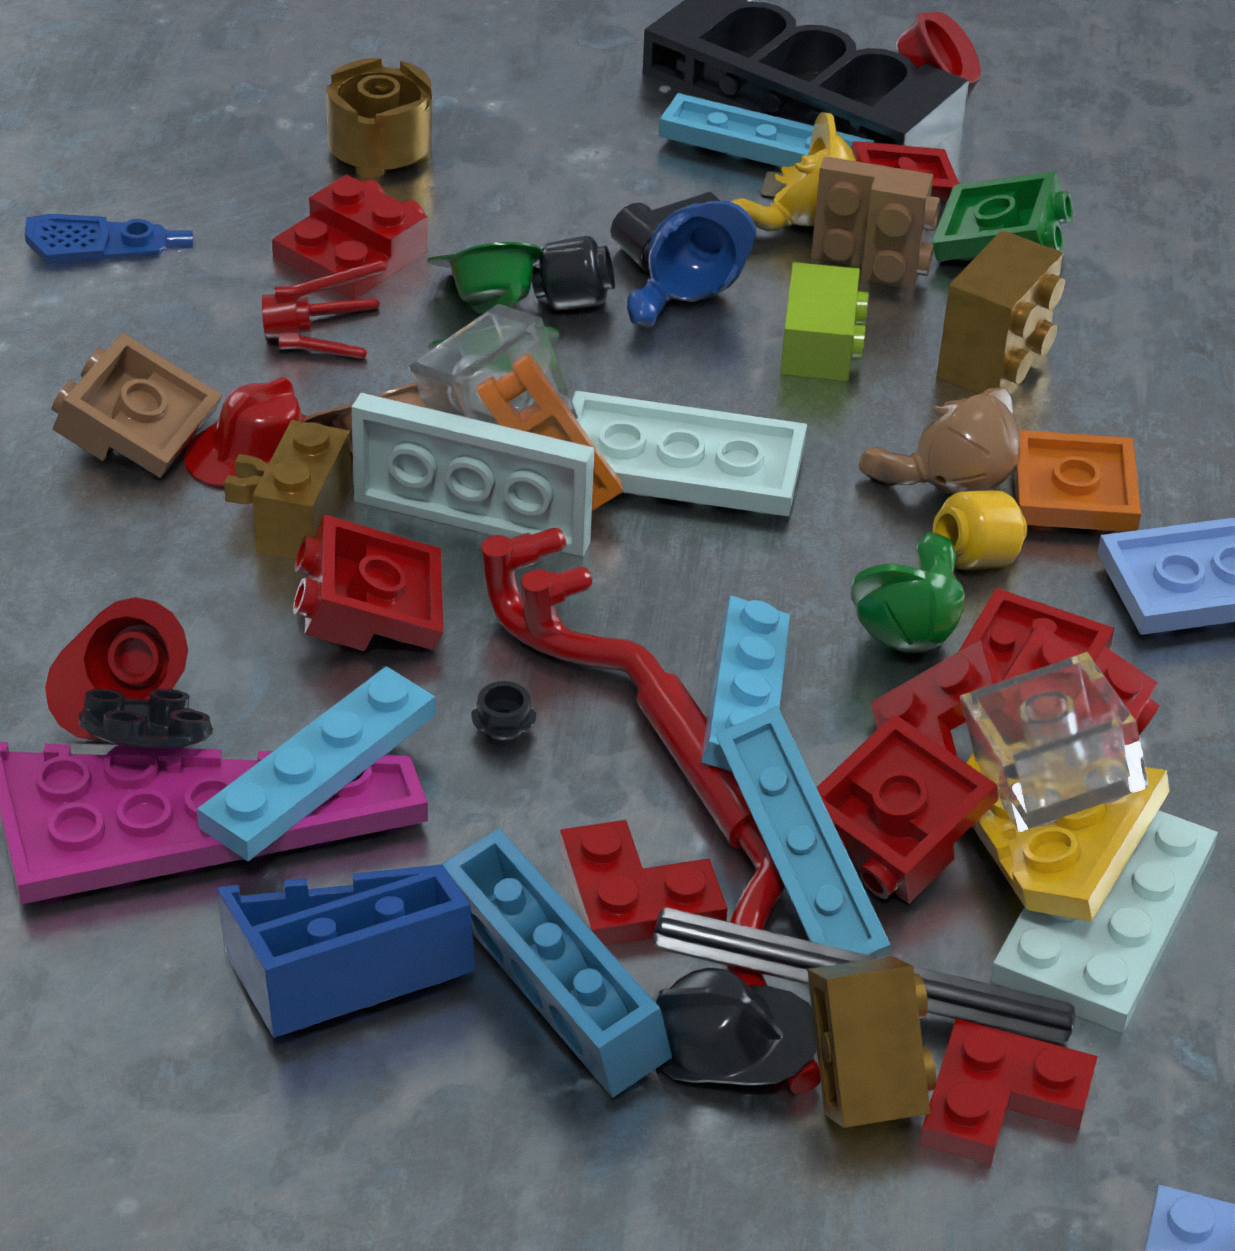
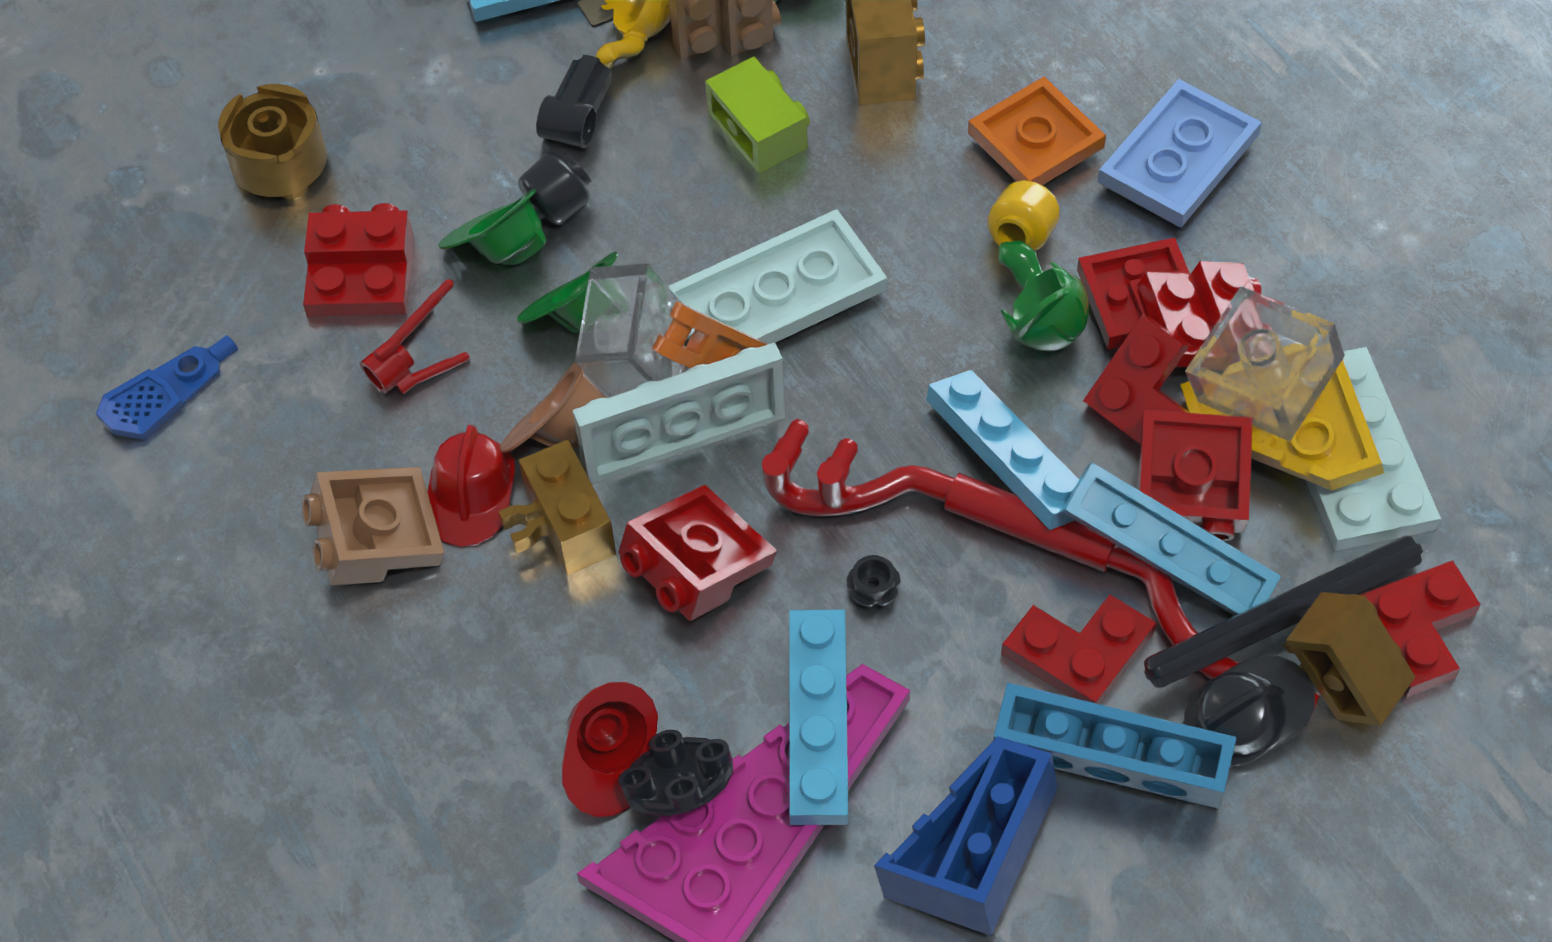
camera: 35 degrees left, 15 degrees up
blue piece [627,201,757,330] -> none
medium nougat piece [857,387,1020,495] -> none

